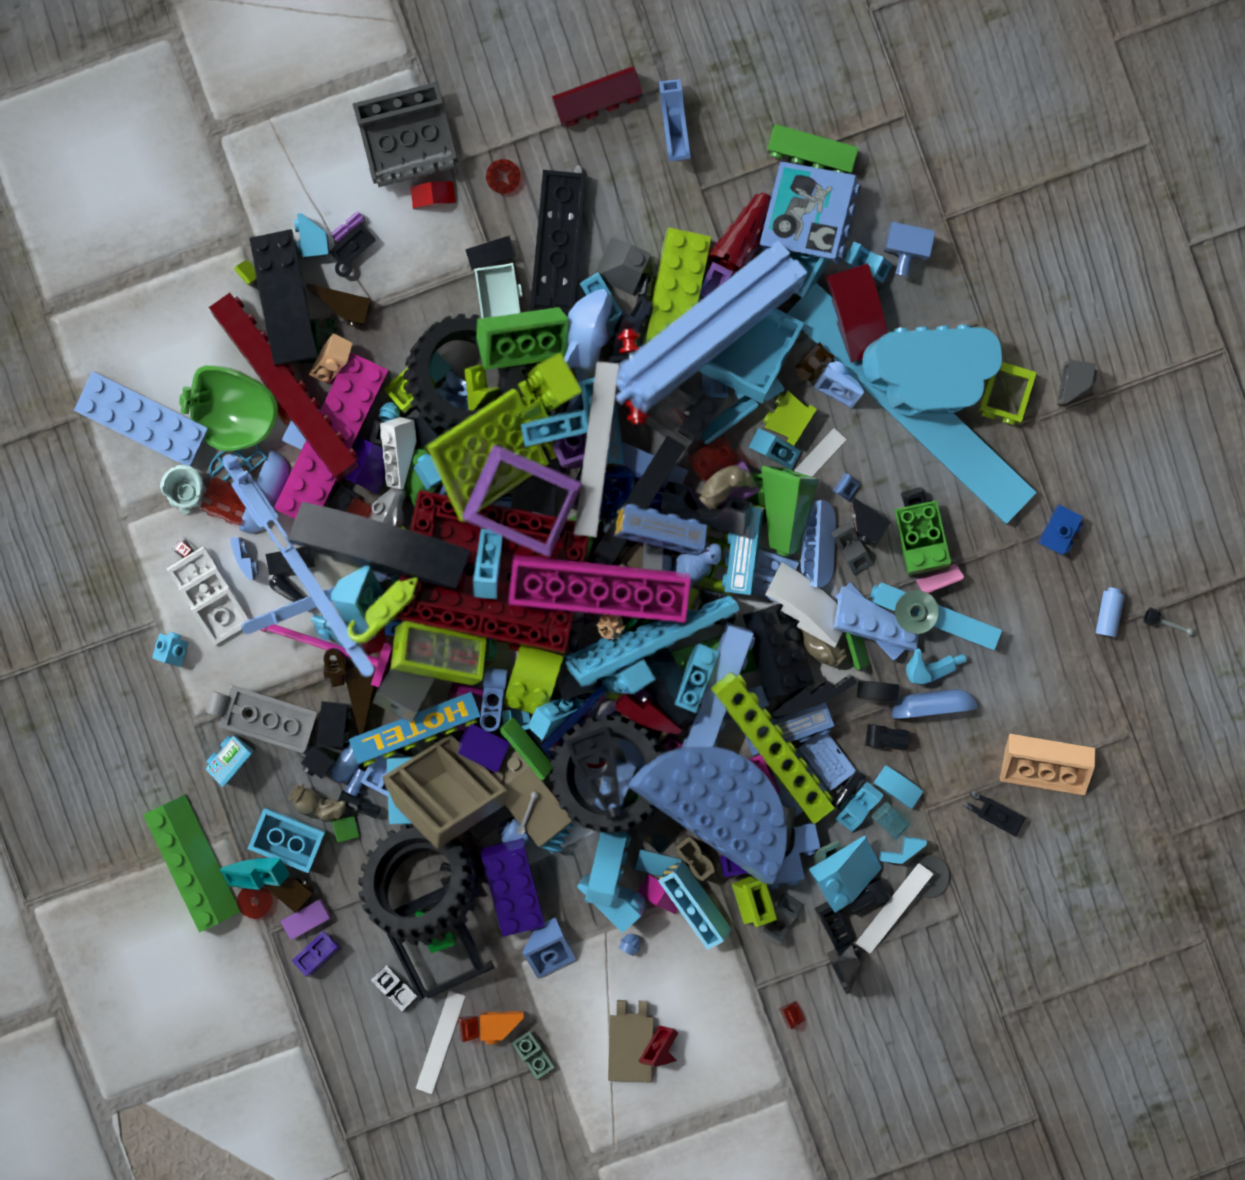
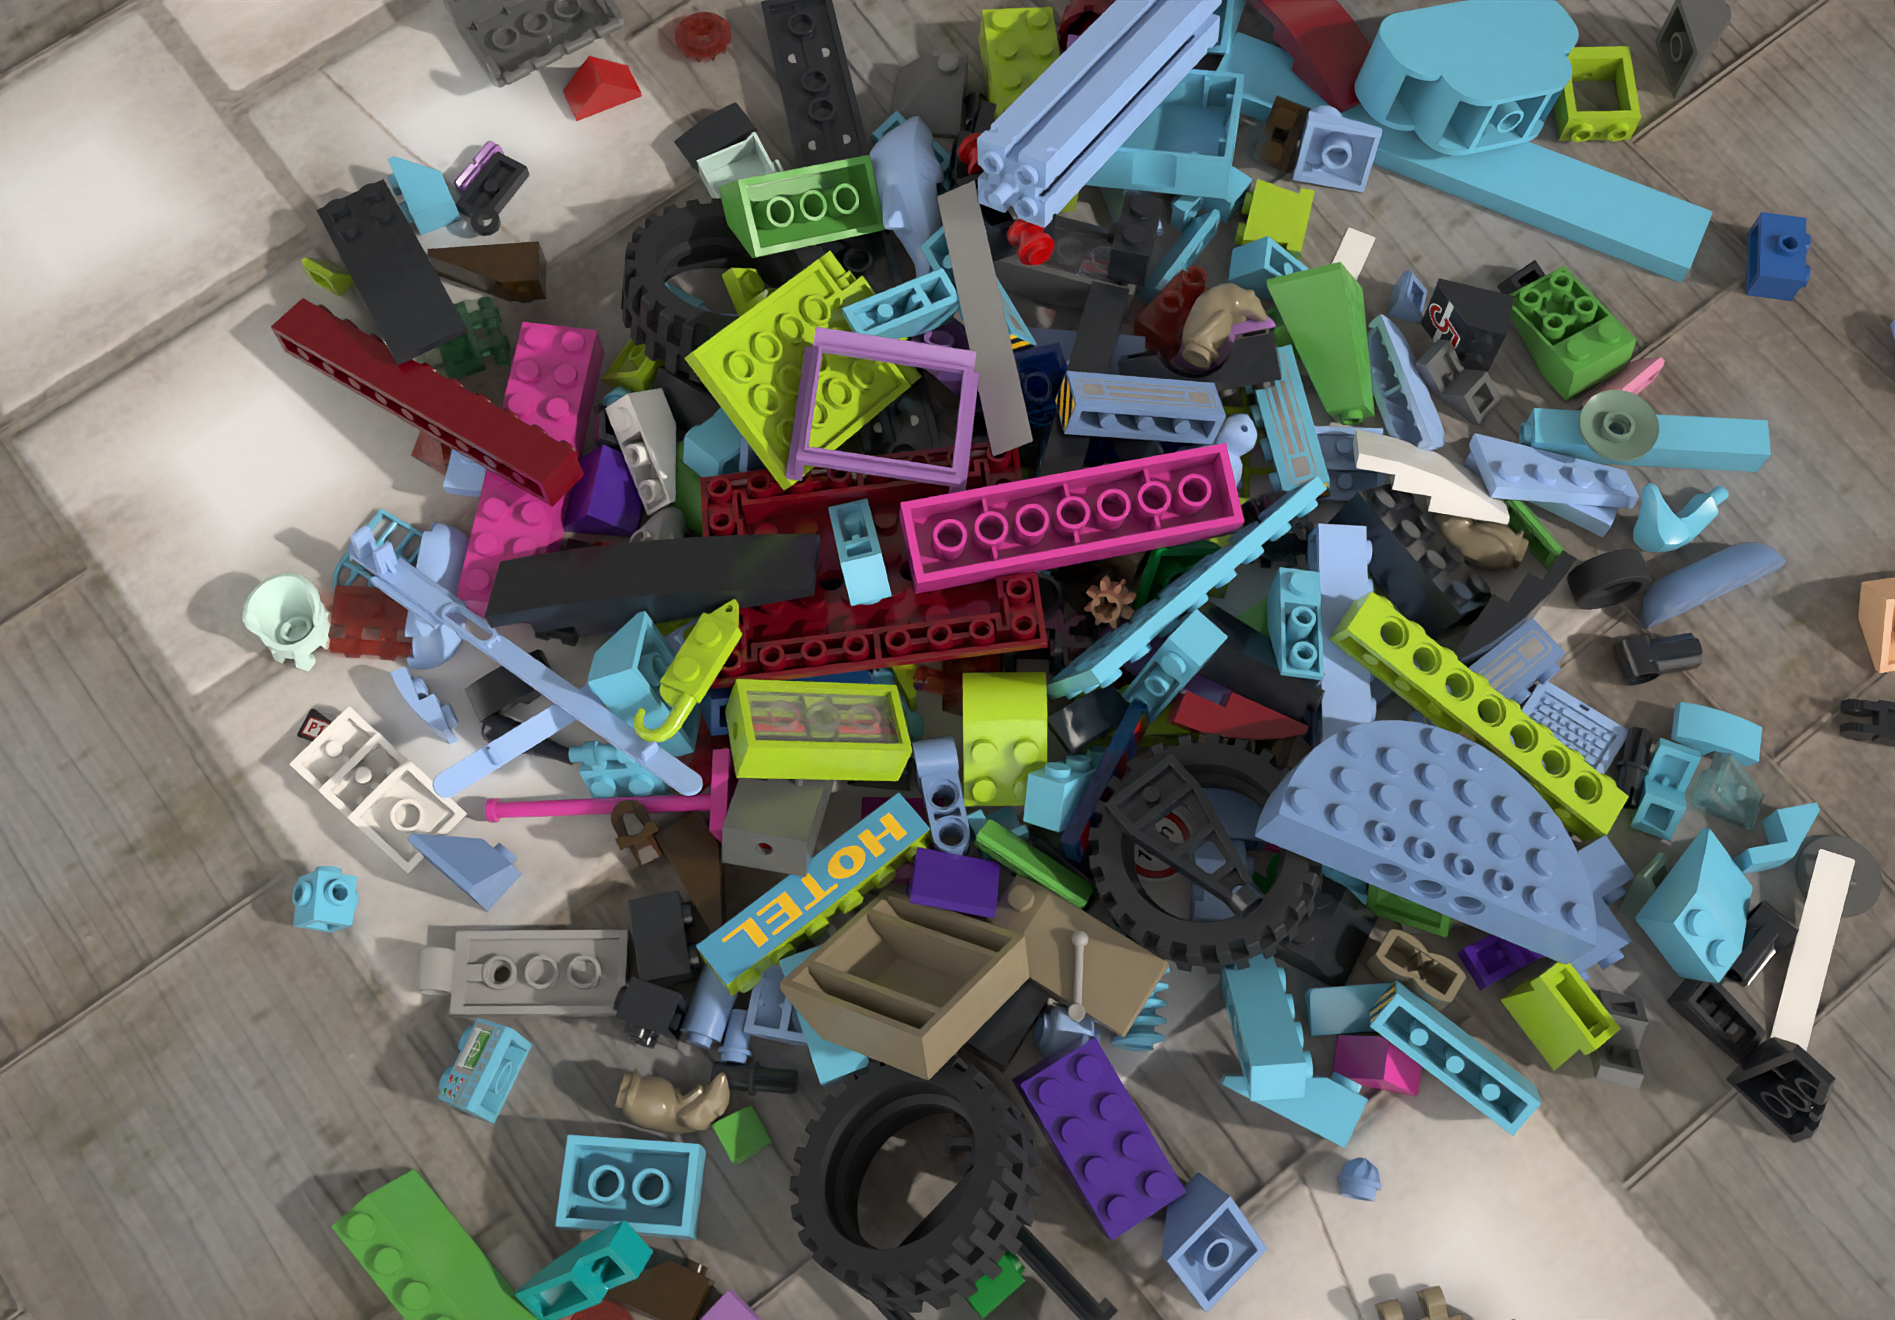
camera: 20 degrees left, 20 degrees down
light blue plate [74,371,209,466] -> none
bright green piece [179,365,278,451] -> none
light nougat slope [310,333,352,384] -> none
lime brick [526,353,582,414] -> none
clear red slope [778,1001,805,1029] -> none
none -> medium blue slope [407,833,522,912]

